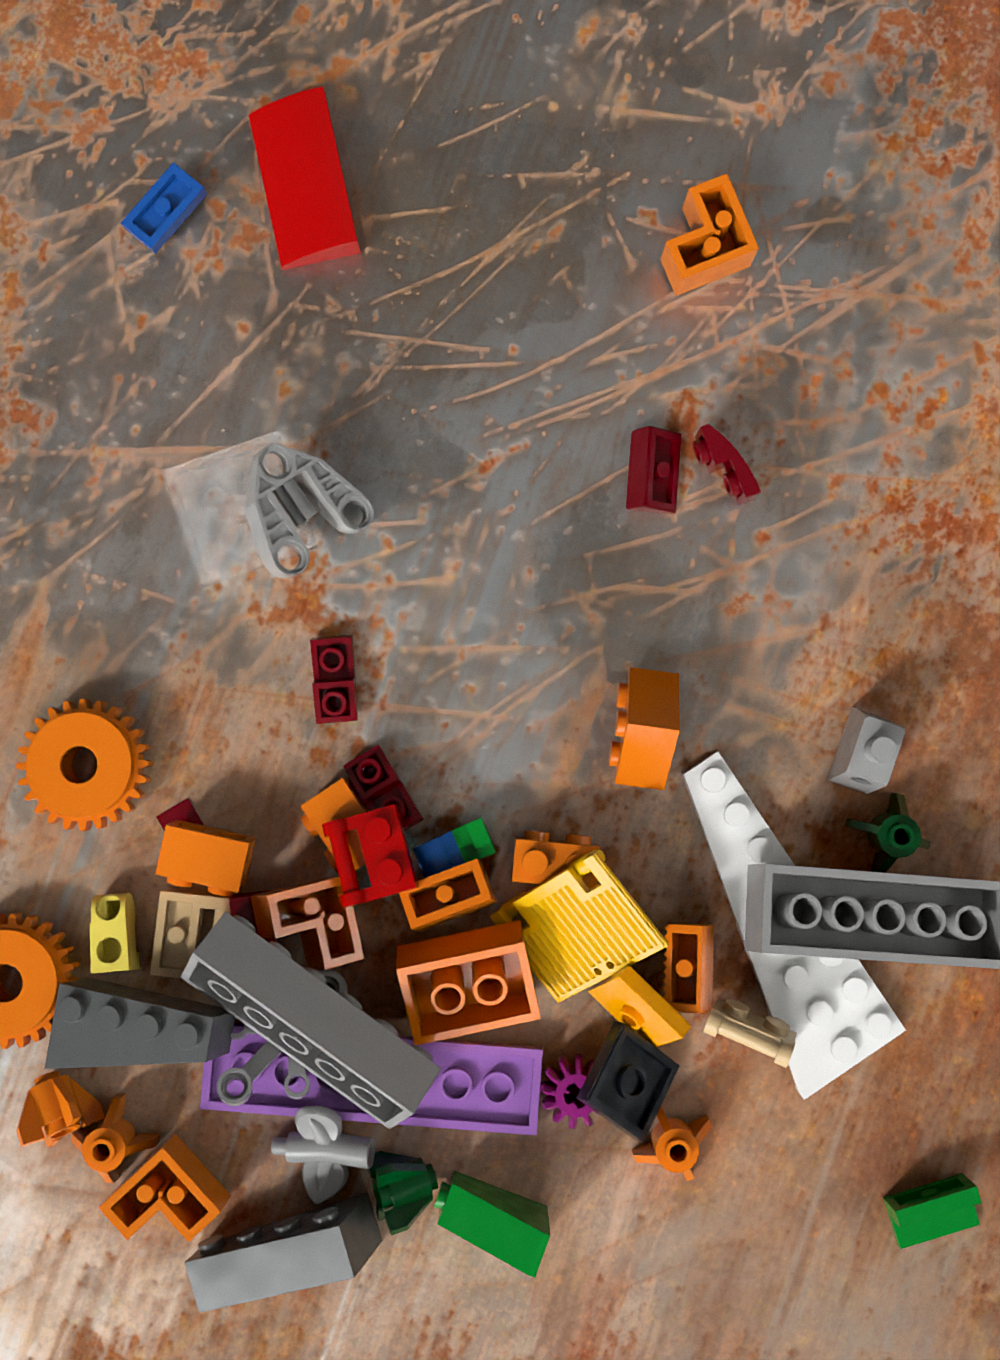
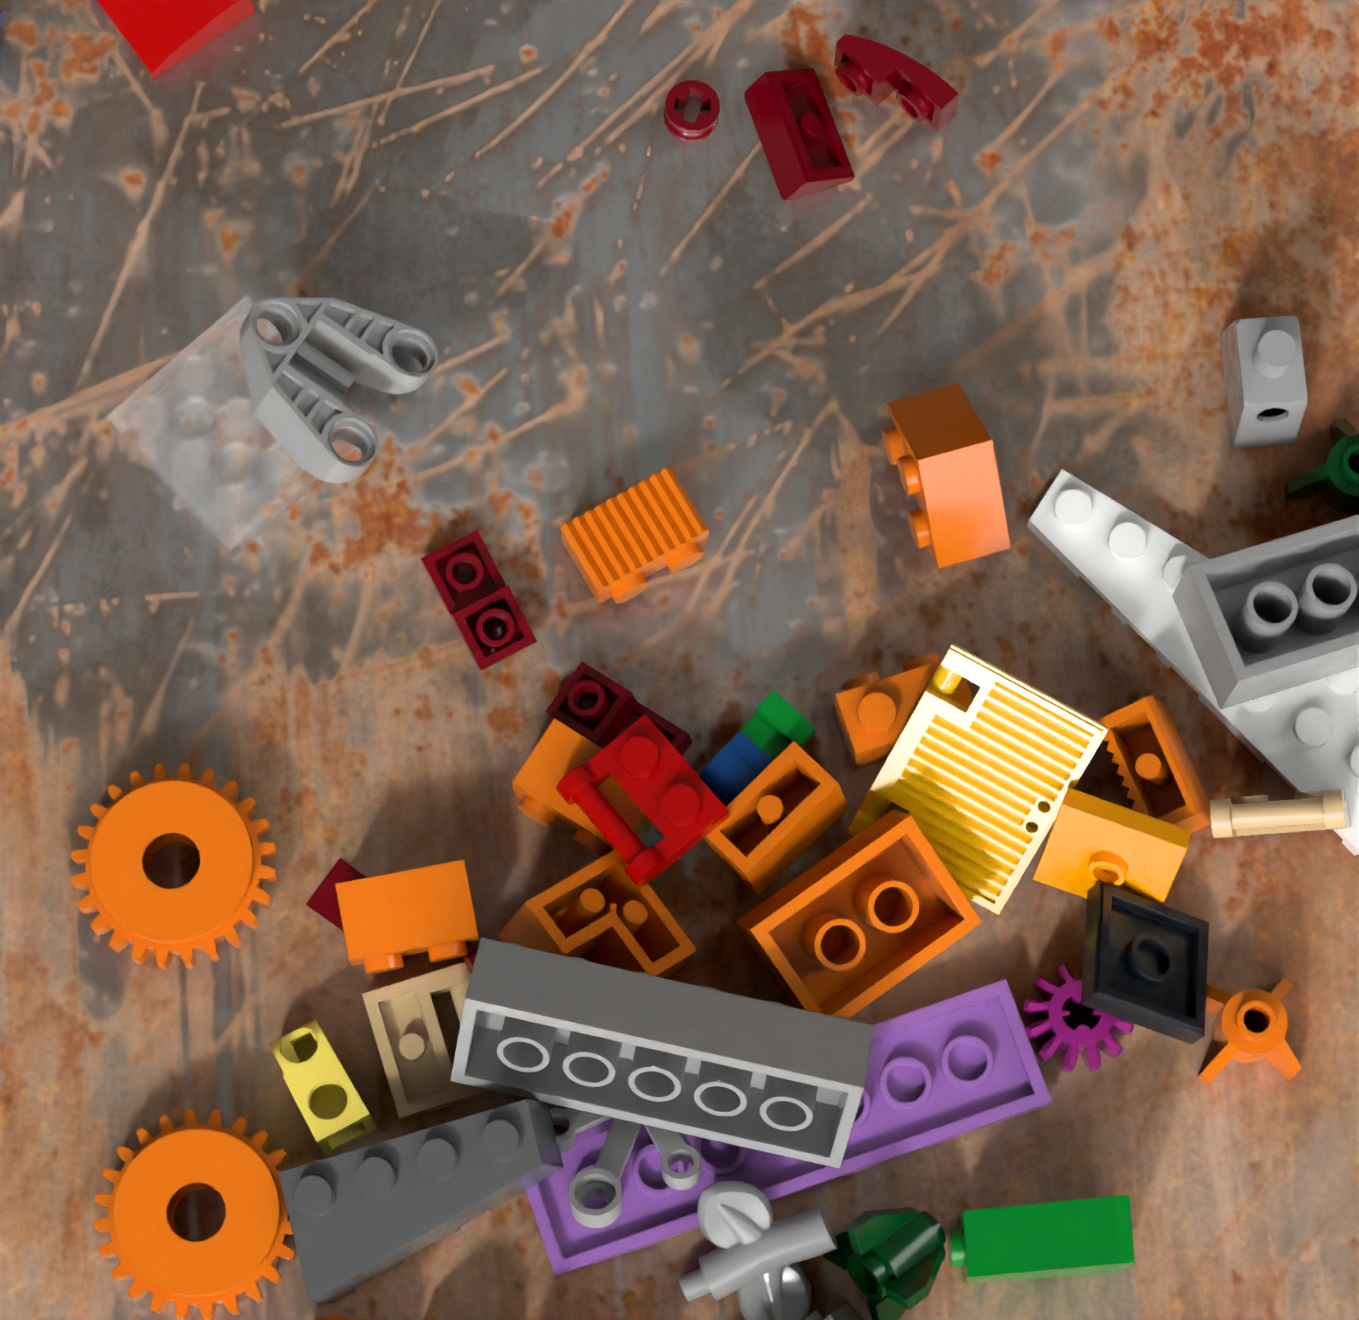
camera: 25 degrees left, 10 degrees down
none -> orange brick [560,466,709,604]
none -> dark red bush [664,80,720,142]

